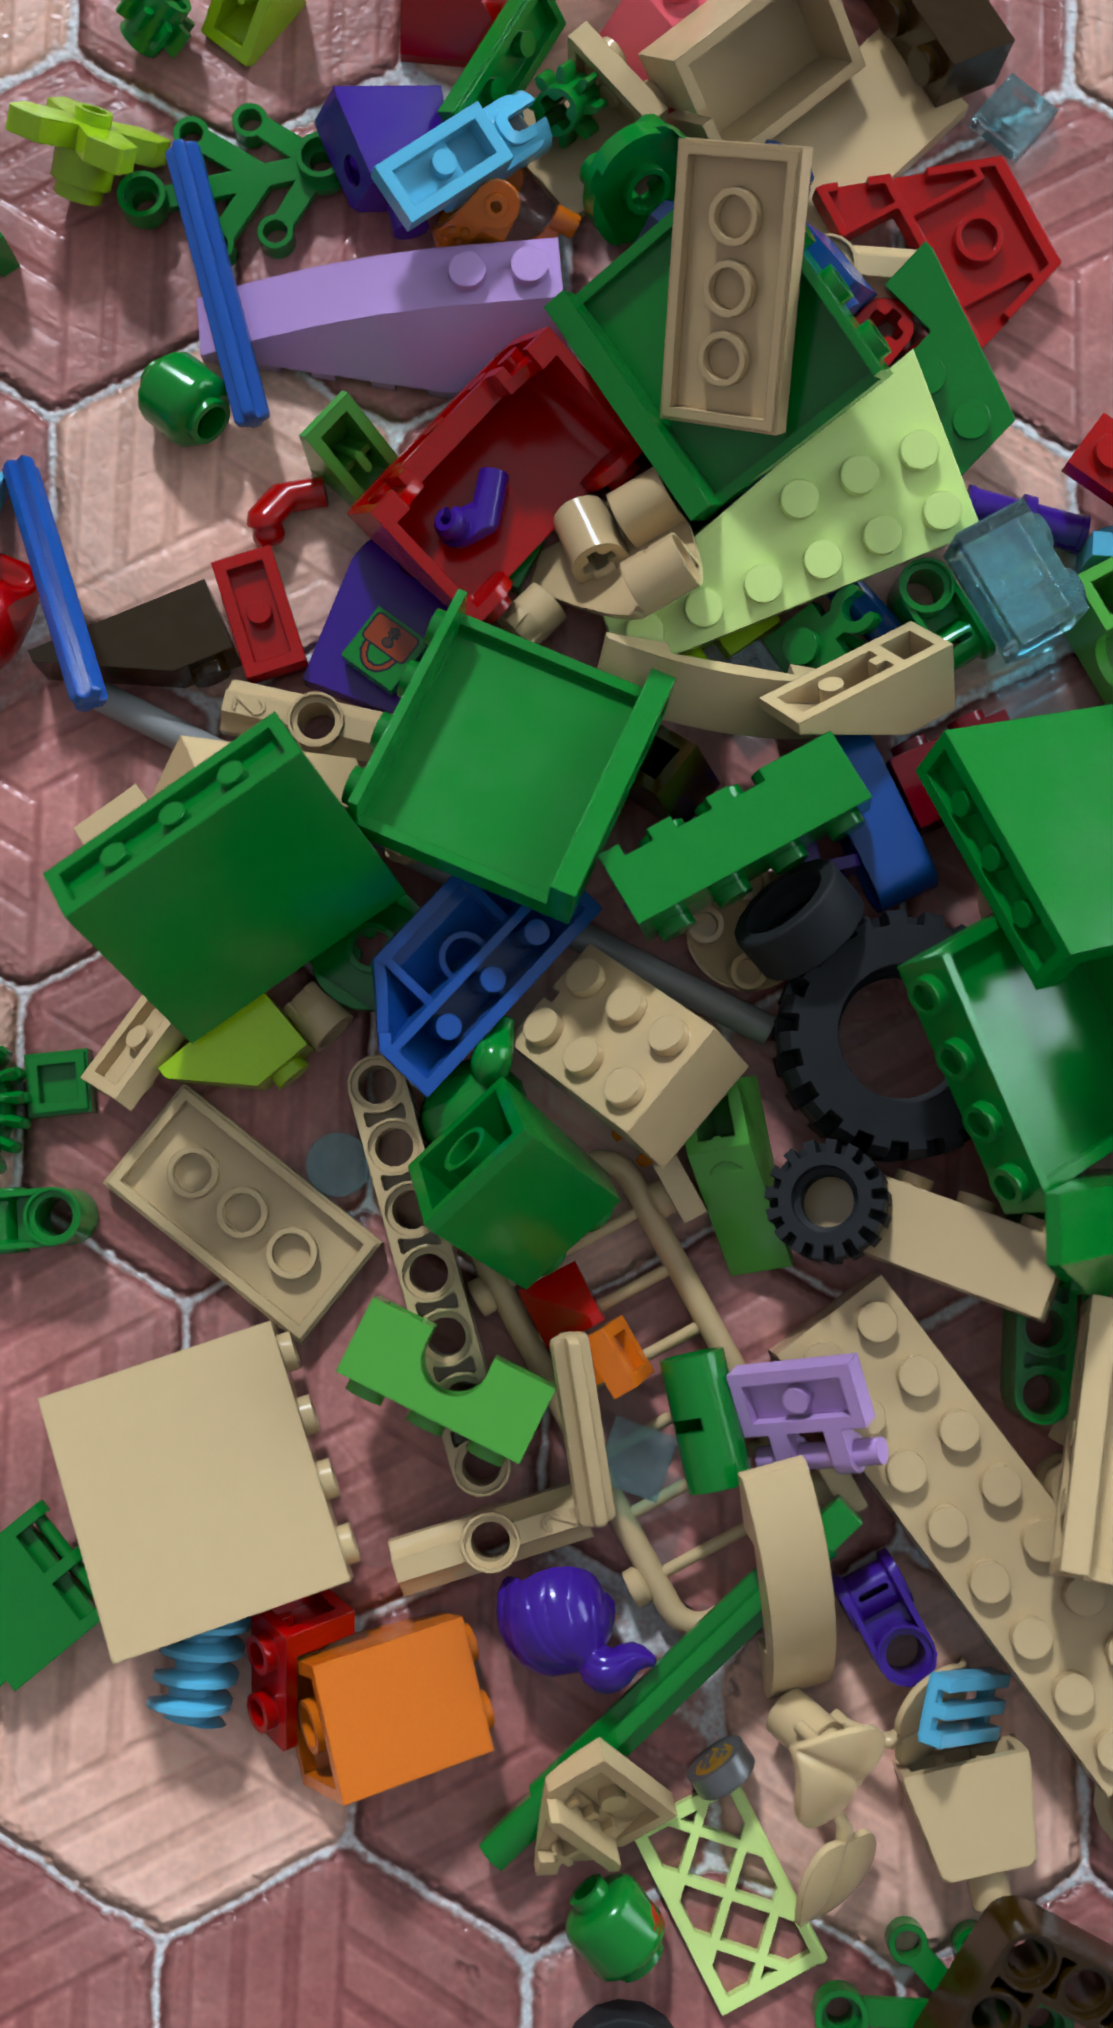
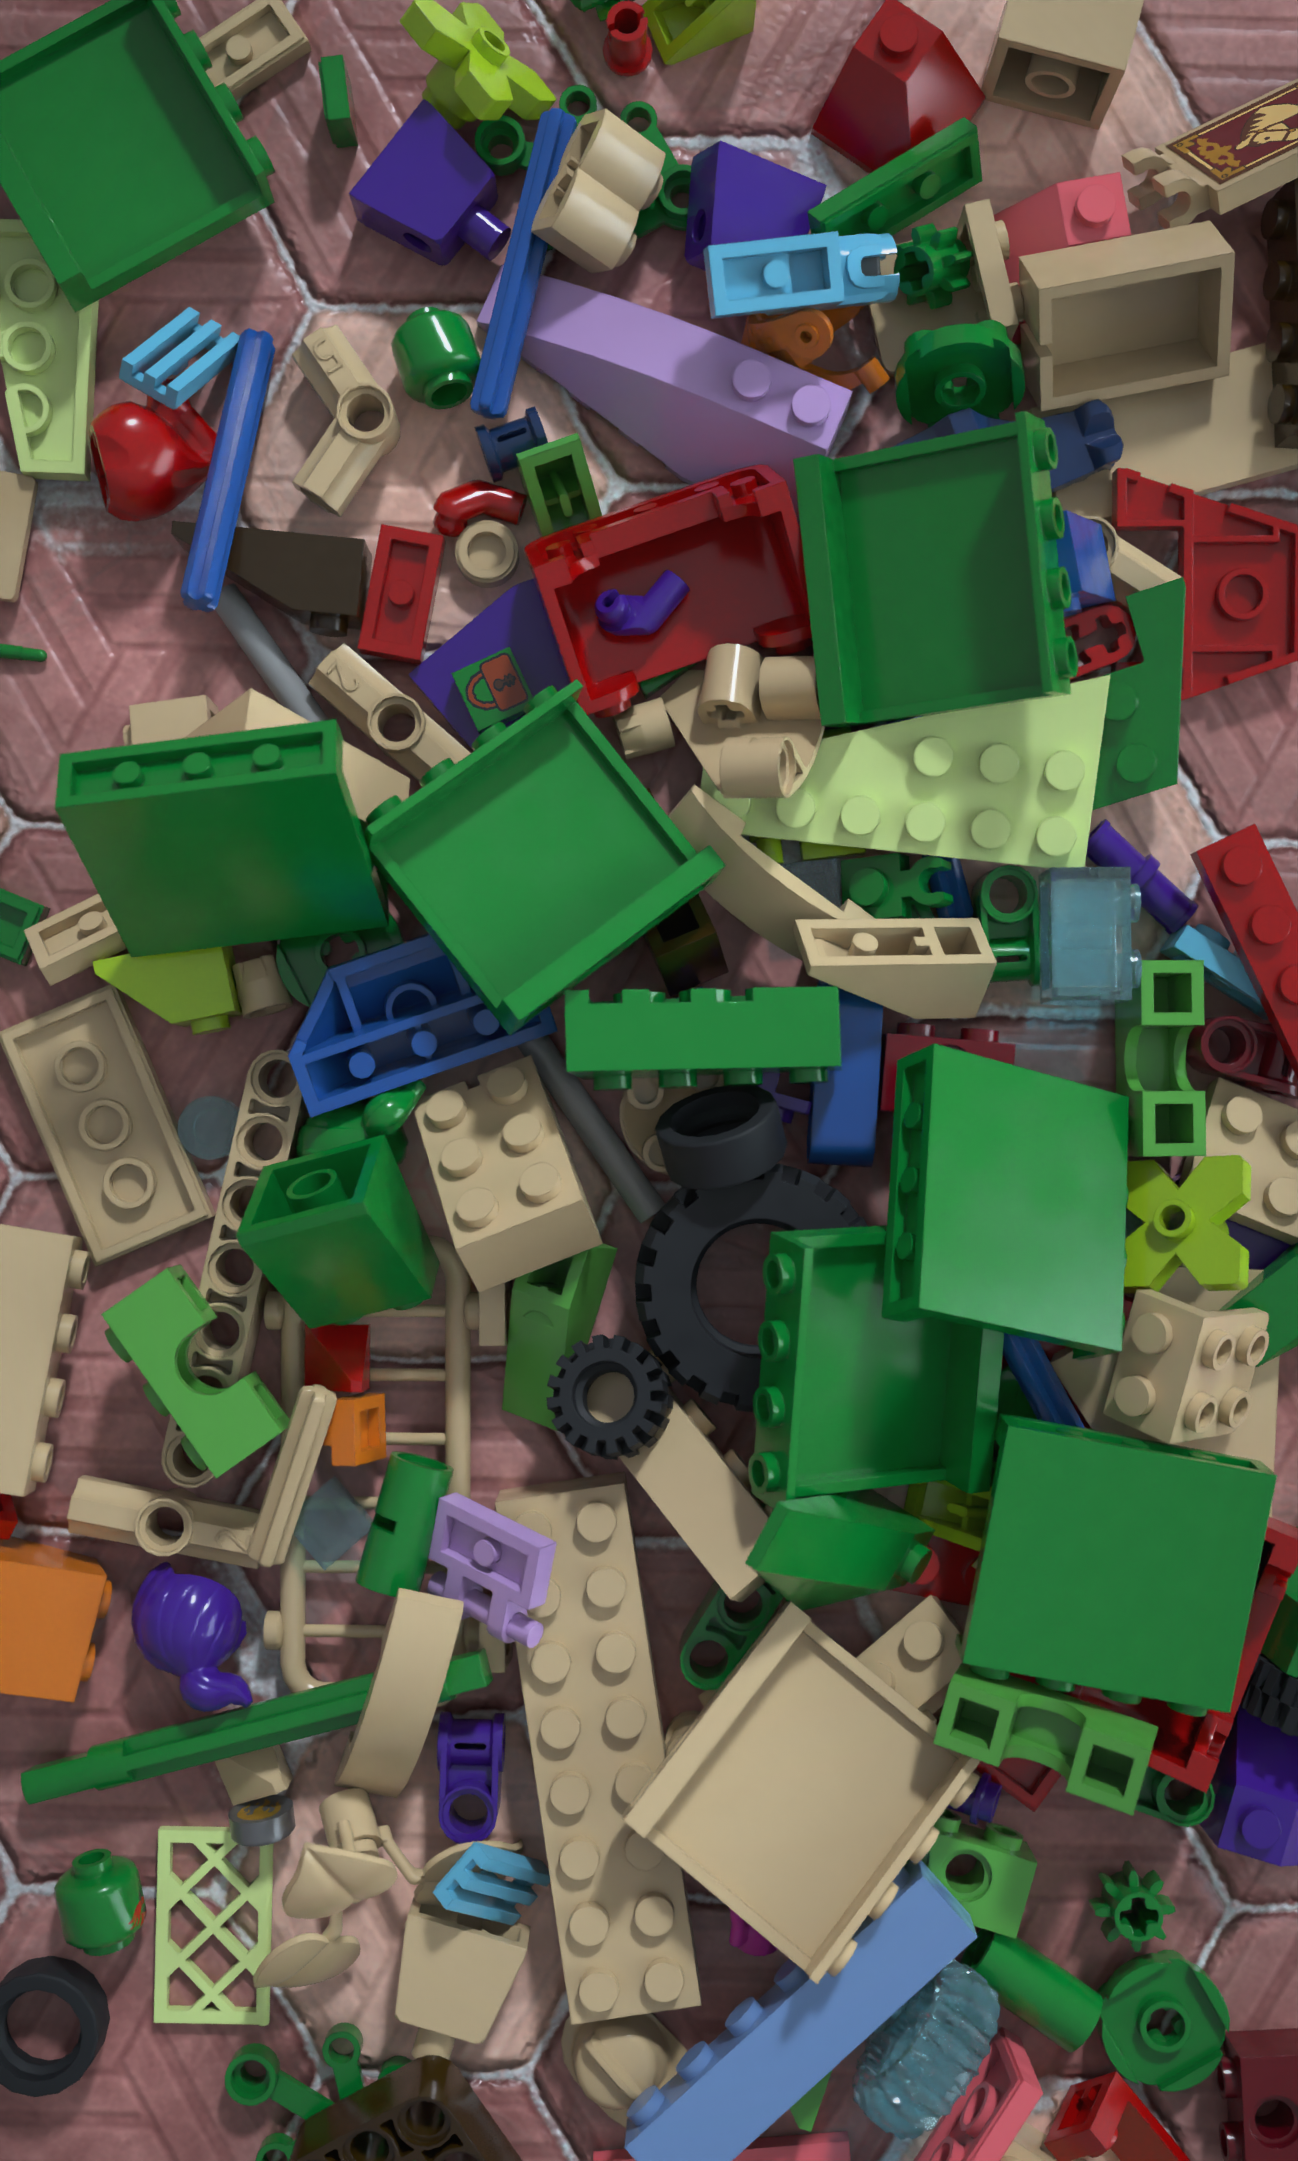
camera: 25 degrees right, 5 degrees up
tan slope [534,1737,678,1876] -> none
tan tile [660,138,813,436] -> none
none -> tan slope [214,1745,293,1806]
none -> tan piece [292,324,400,517]
none -> dark purple torso [349,99,511,266]
none -> tan tile [455,520,519,588]
none -> dark blue bush [475,406,548,483]
none -> tan brick [531,108,666,274]
none -> red pin [603,1,653,77]

